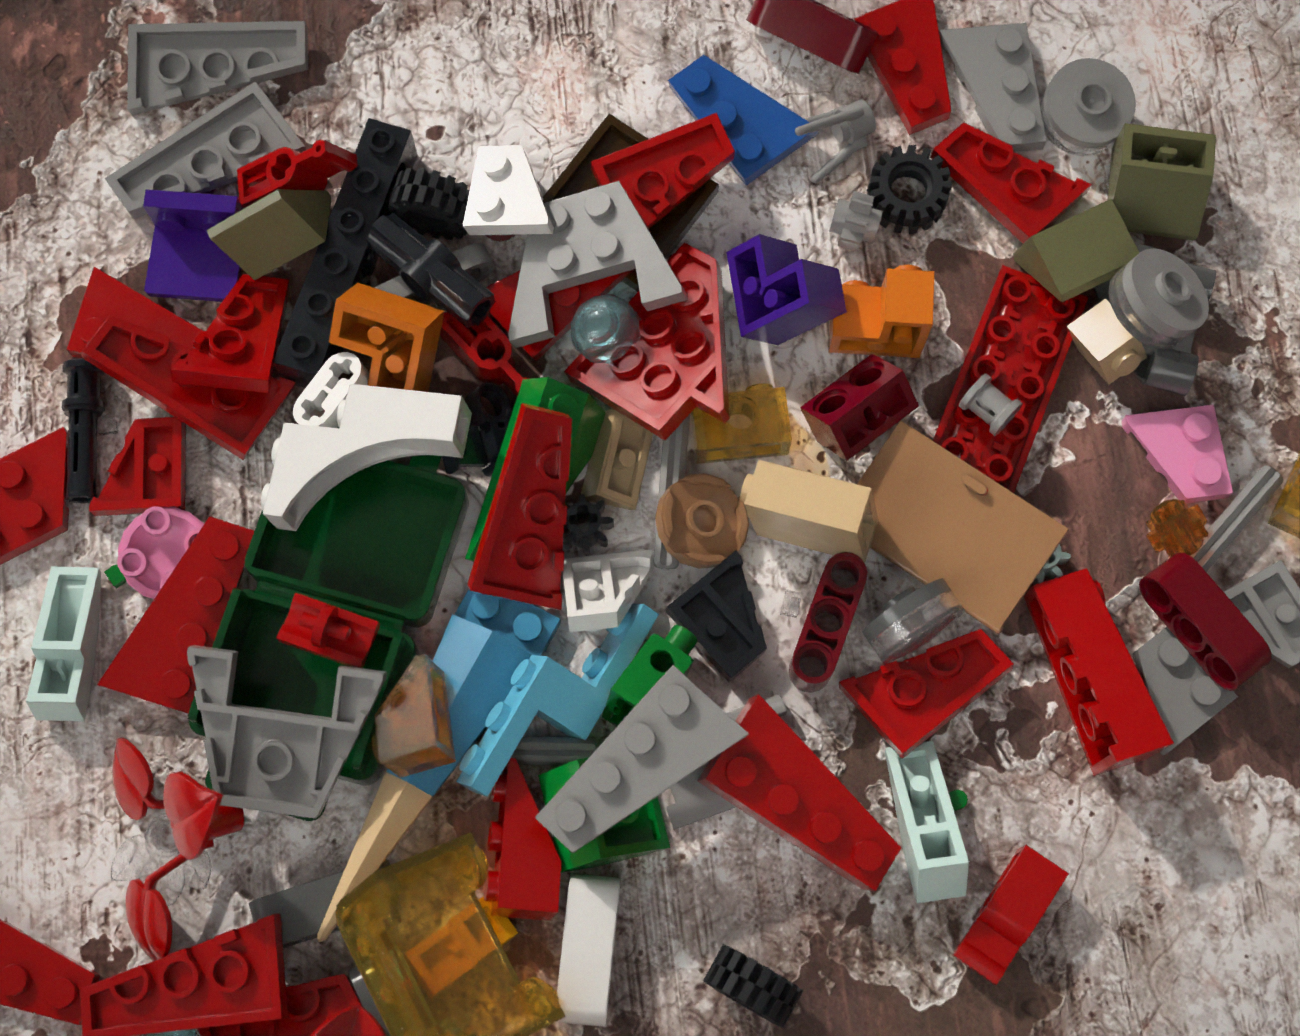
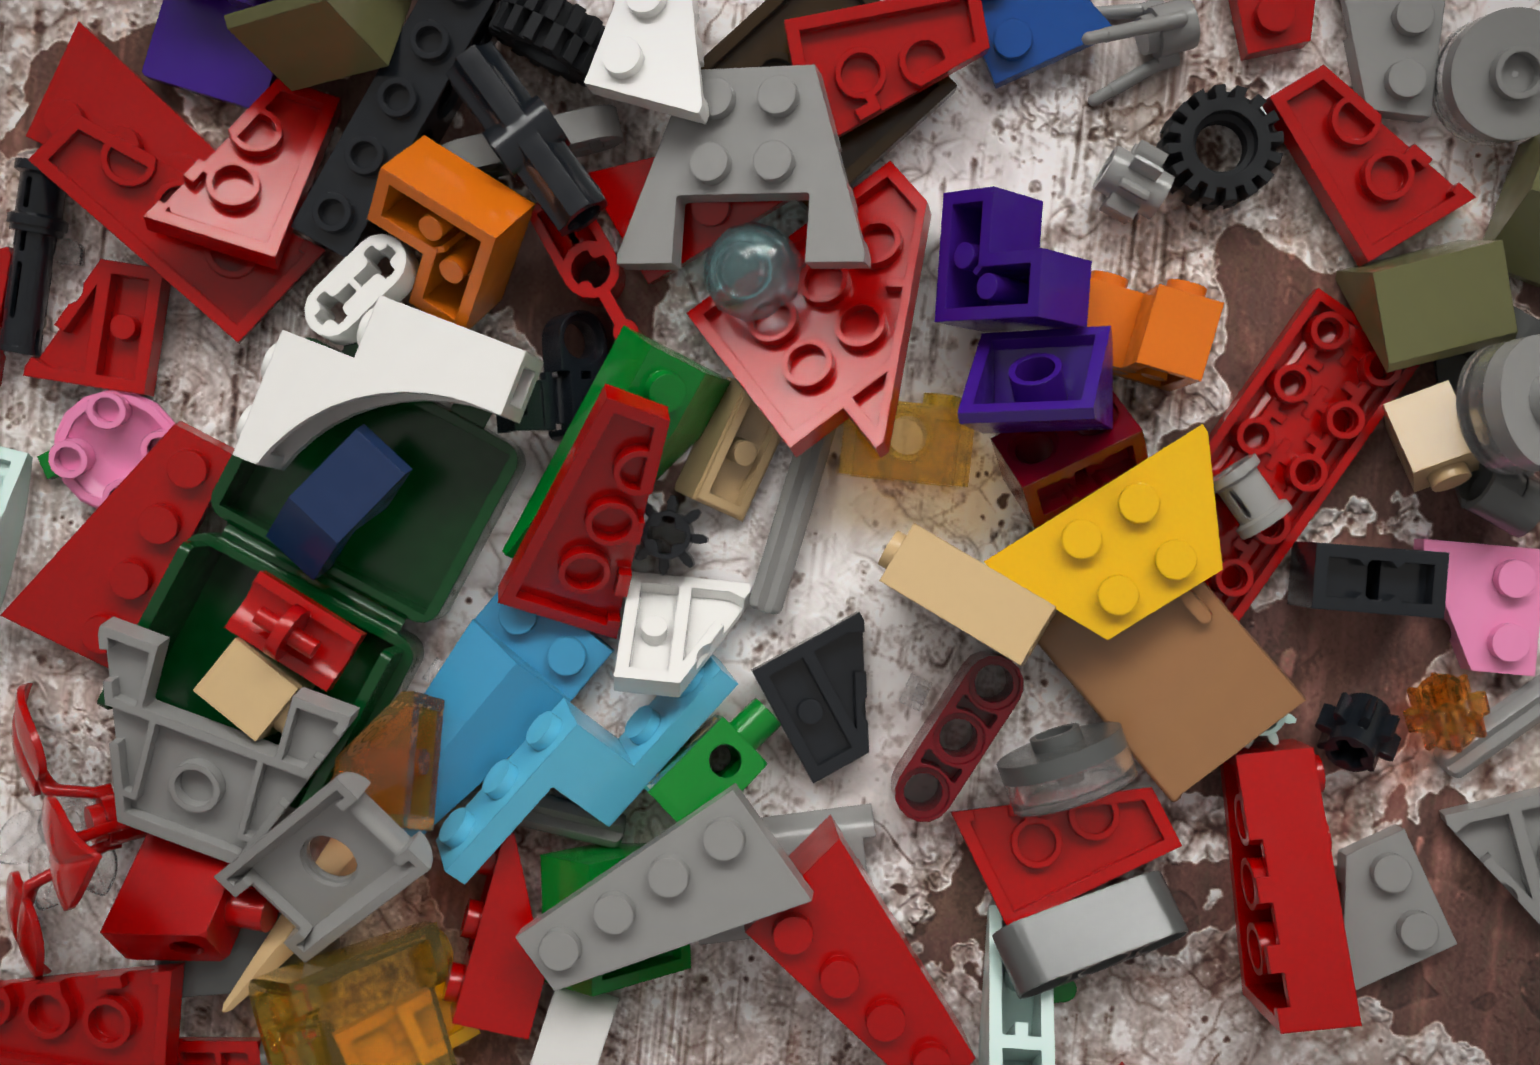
camera: 15 degrees right, 15 degrees up
medium nougat tile [655,473,749,569] -> none
dark red beam [1139,552,1272,691] -> none
none -> red torso [100,833,279,961]
none -> tan brick [193,637,315,742]
none -> light grey piece [214,772,433,963]
none -> dark blue slope [266,424,413,581]
none -> dark purple slope [957,326,1113,434]
none -> yellow wing [984,424,1223,640]
none -> beam [992,871,1189,999]
none -> black brick [1287,541,1449,619]
none -> black gear [1315,692,1401,772]

